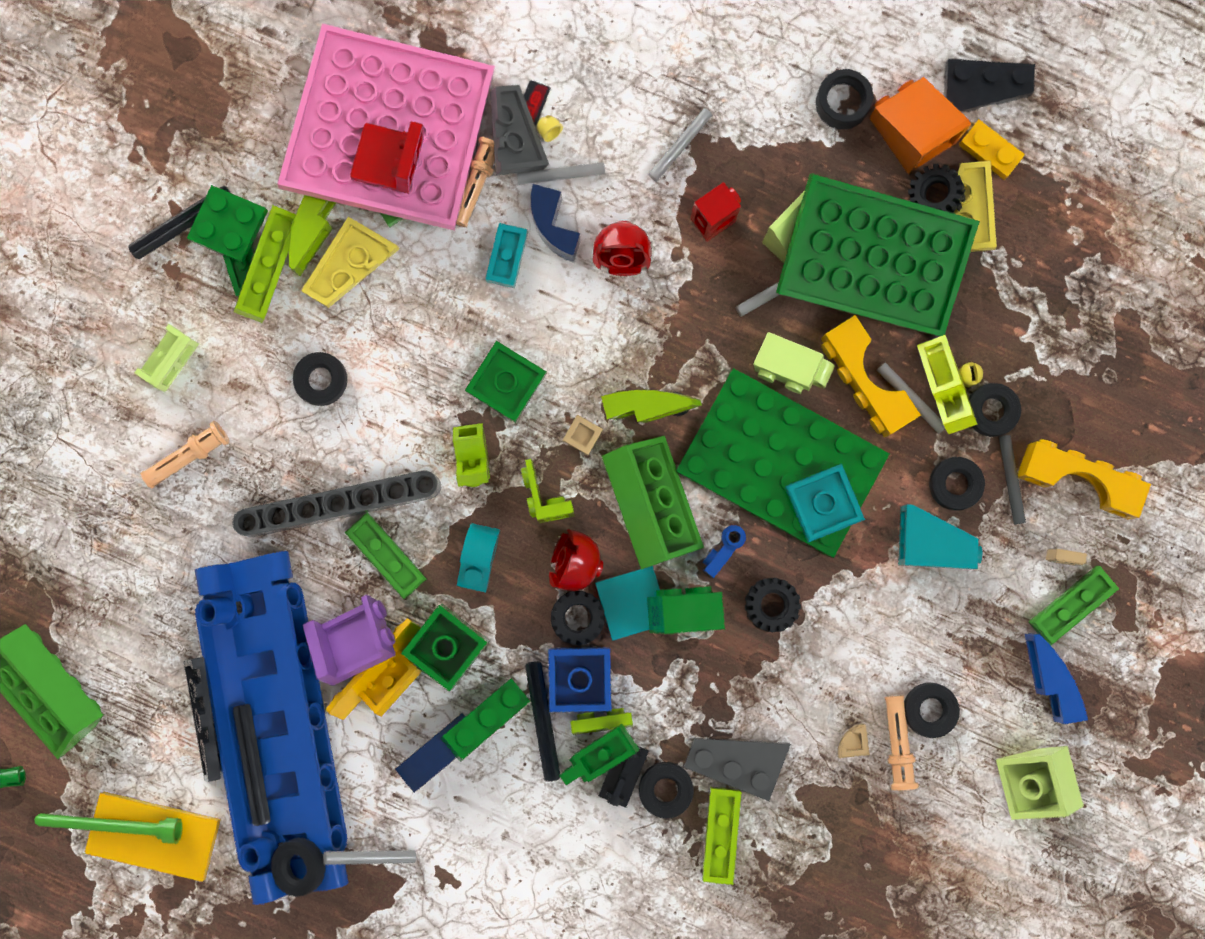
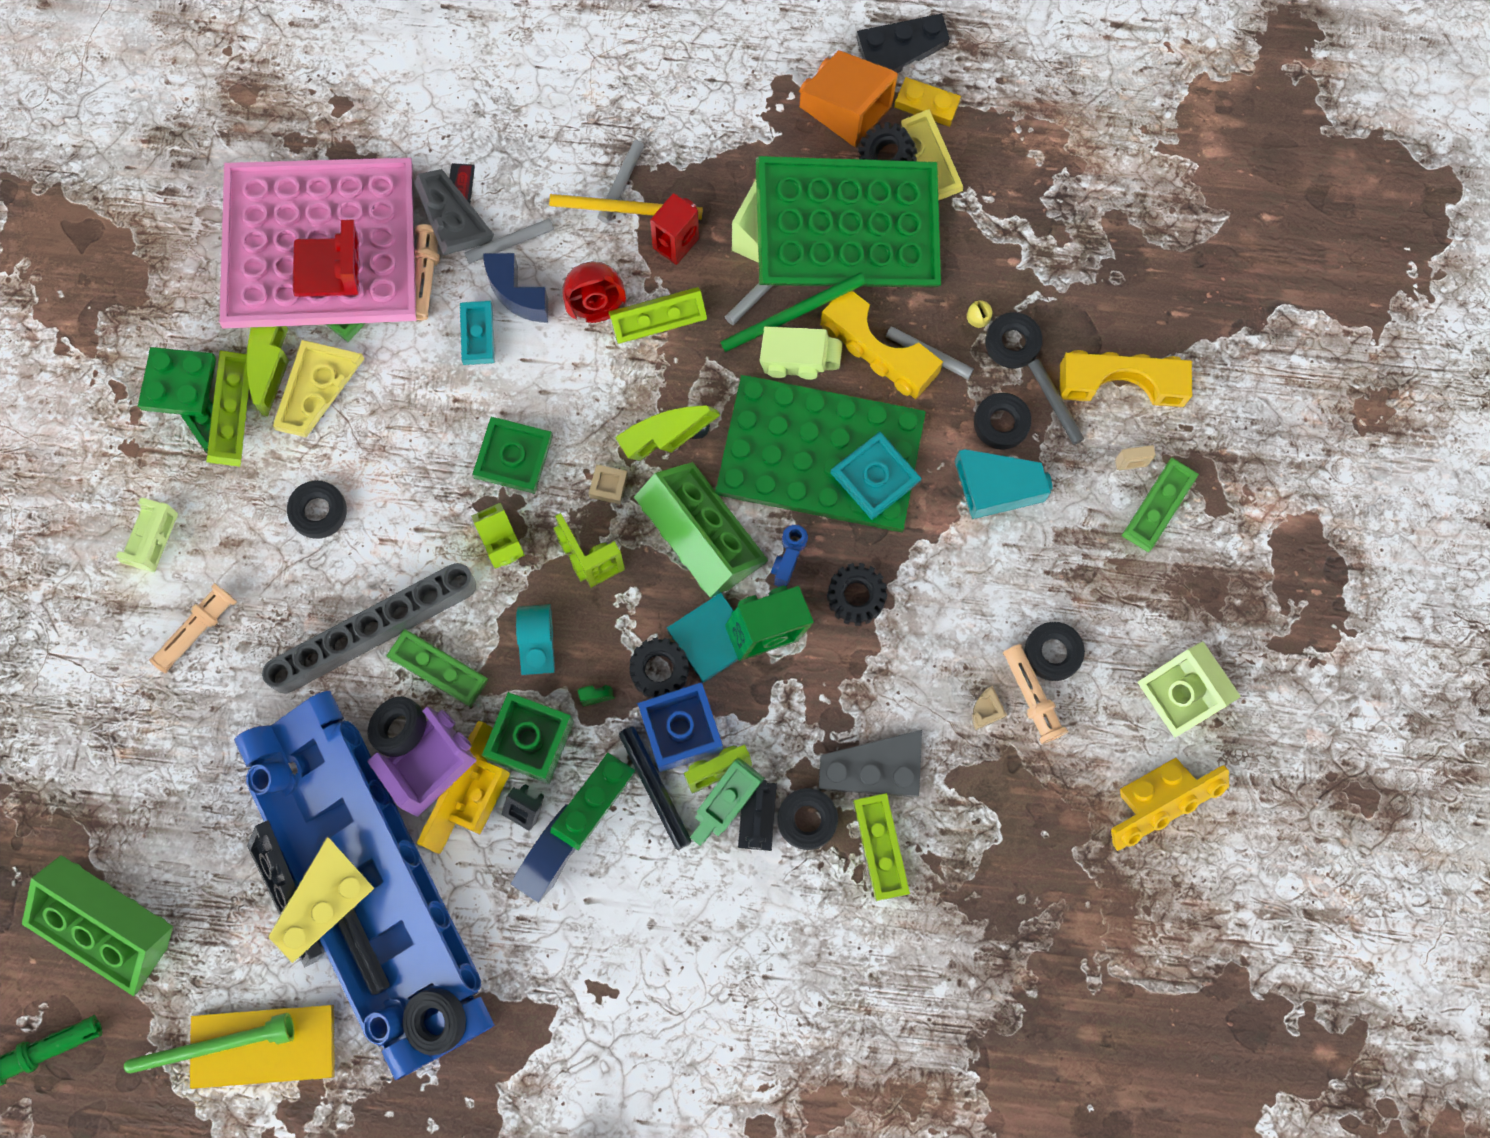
camera: 20 degrees left, 10 degrees down
black axle [128,185,231,259] -> none
light grey bar [323,850,416,865] -> none
light yellow hinge [537,116,563,142] -> none
red cylinder [549,529,603,591] -> none
black tyre [815,69,874,130] -> none
neon yellow slope [917,335,977,434] -> none
blue slope [1024,633,1088,724] -> none
none -> light yellow wing [268,837,374,963]
none -> black tyre [367,696,427,757]
none -> black tile [501,784,544,831]
none -> yellow piece [549,194,703,220]
none -> green tile [578,685,615,707]
none -> lime plate [609,287,707,344]
none -> green piece [720,273,866,352]
none -> yellow bracket [1111,758,1229,851]

